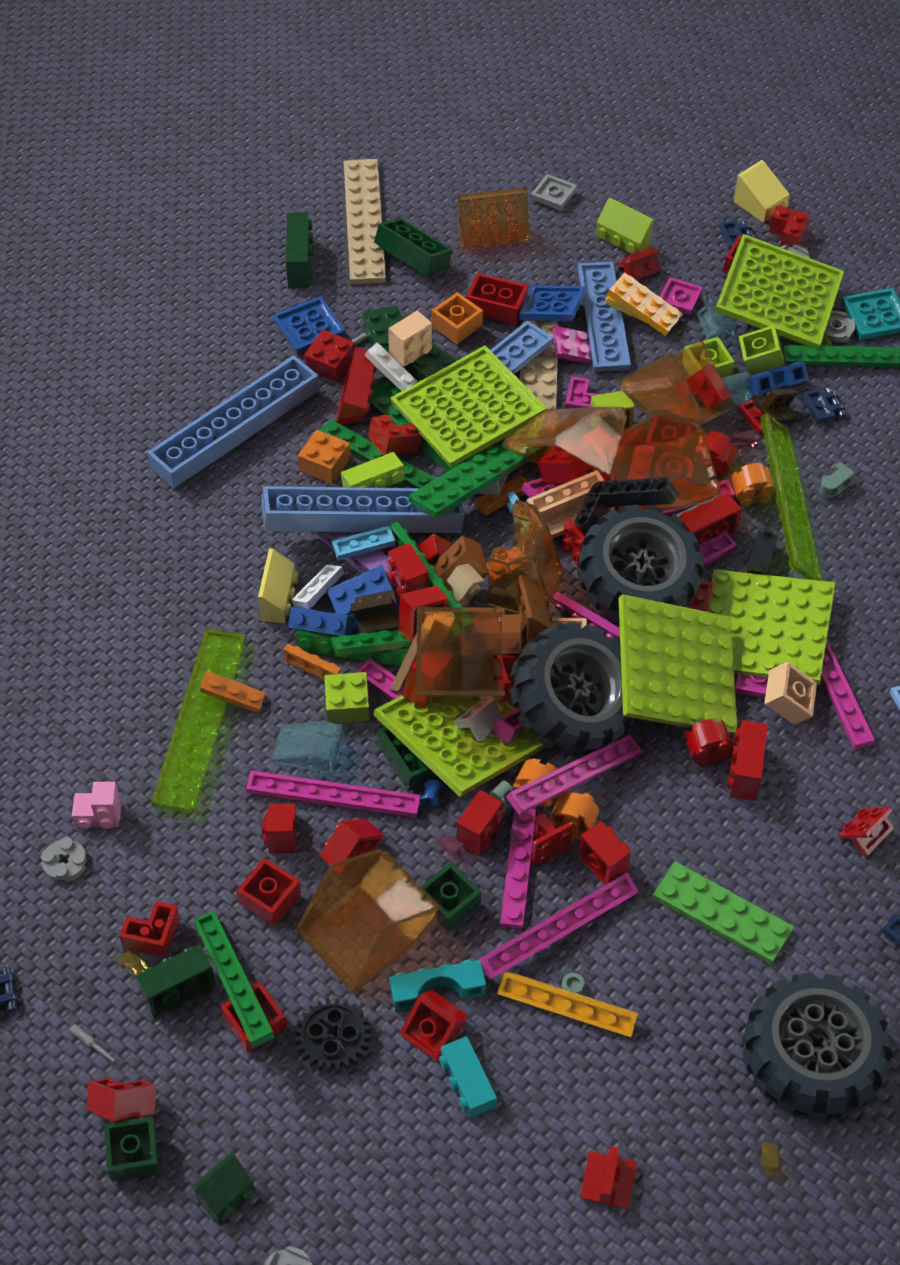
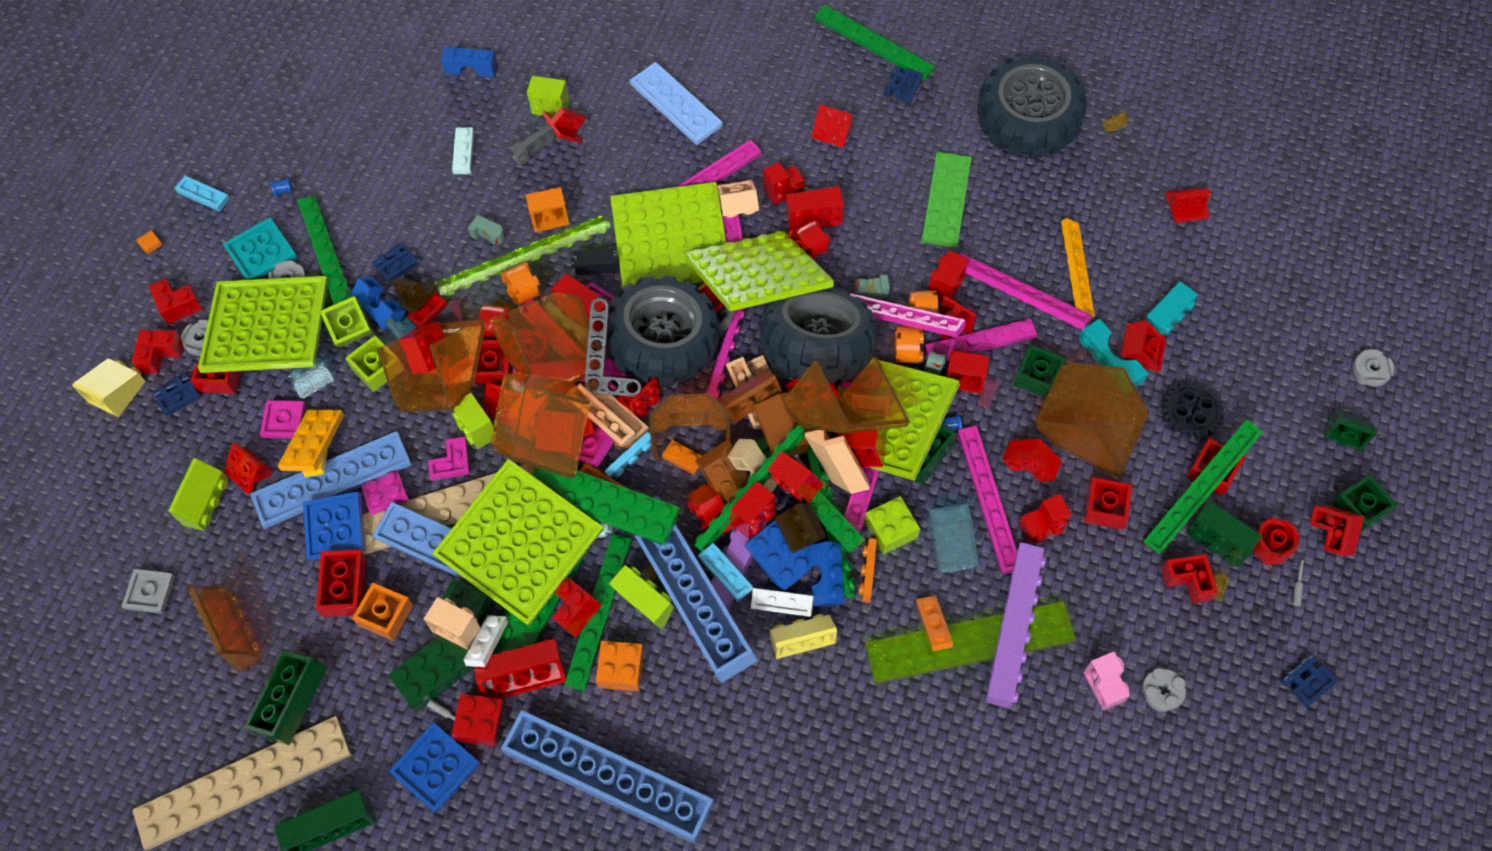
camera: 110 degrees left, 10 degrees up
sand green tile [562,973,585,995] -> none
none -> red brick [149,279,203,325]
none -> orange brick [526,187,570,232]
none -> red brick [763,162,805,205]
none -> sand green leg [853,275,890,299]
none -> medium lavender brick [985,542,1046,709]
none -> red brick [1253,518,1299,565]

